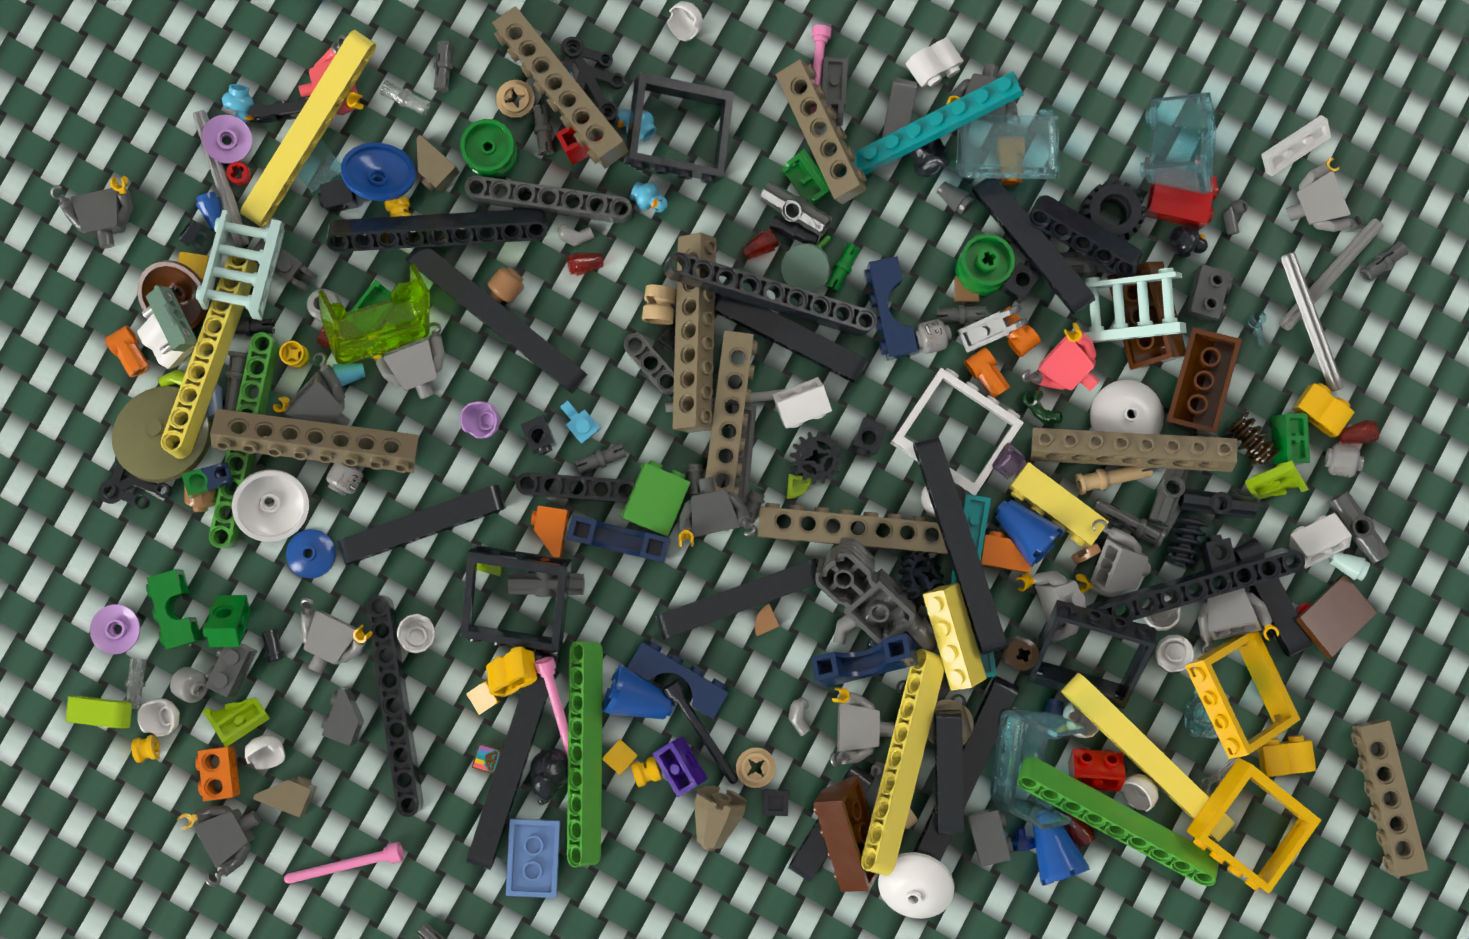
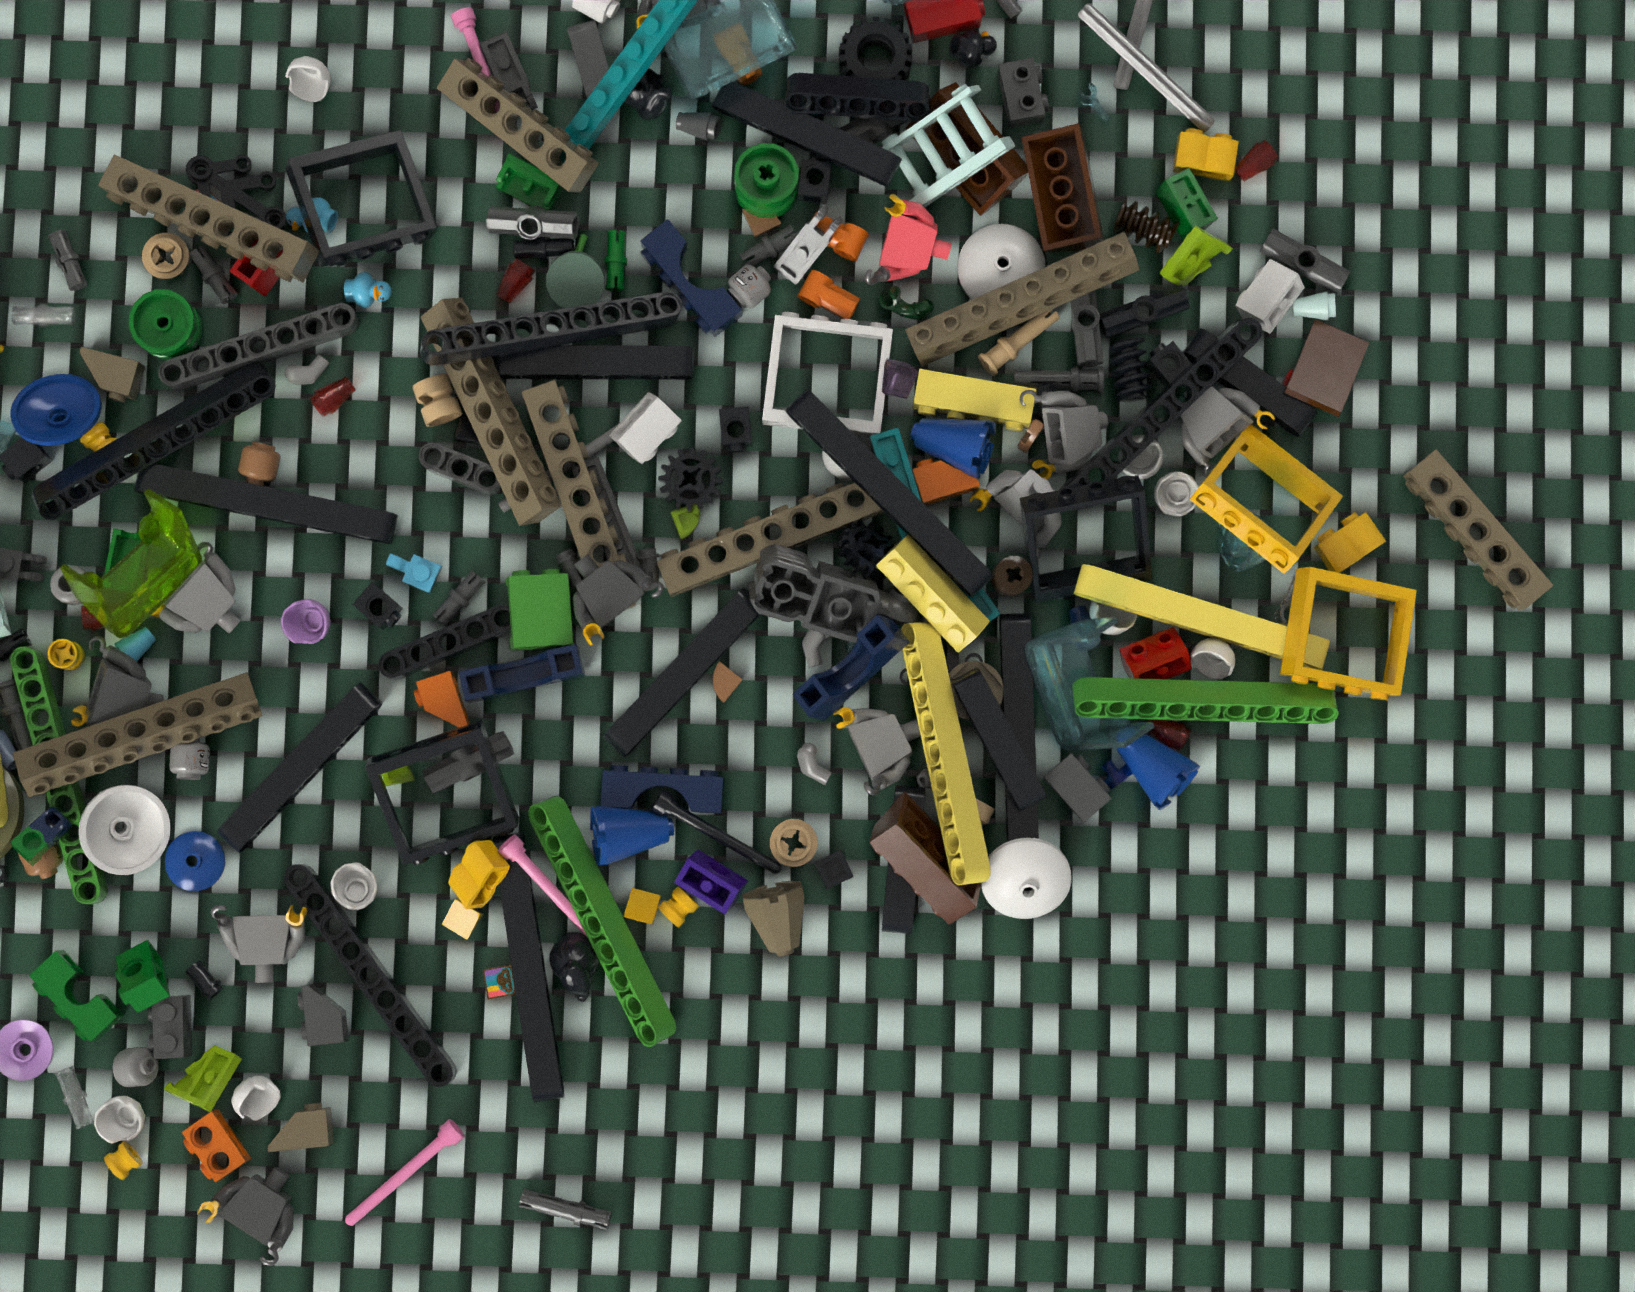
camera: 30 degrees left, 0 degrees up
lime beam [65,696,133,728] -> none
medium blue plate [506,818,561,898] -> none
light grey head [1324,443,1364,478] -> none

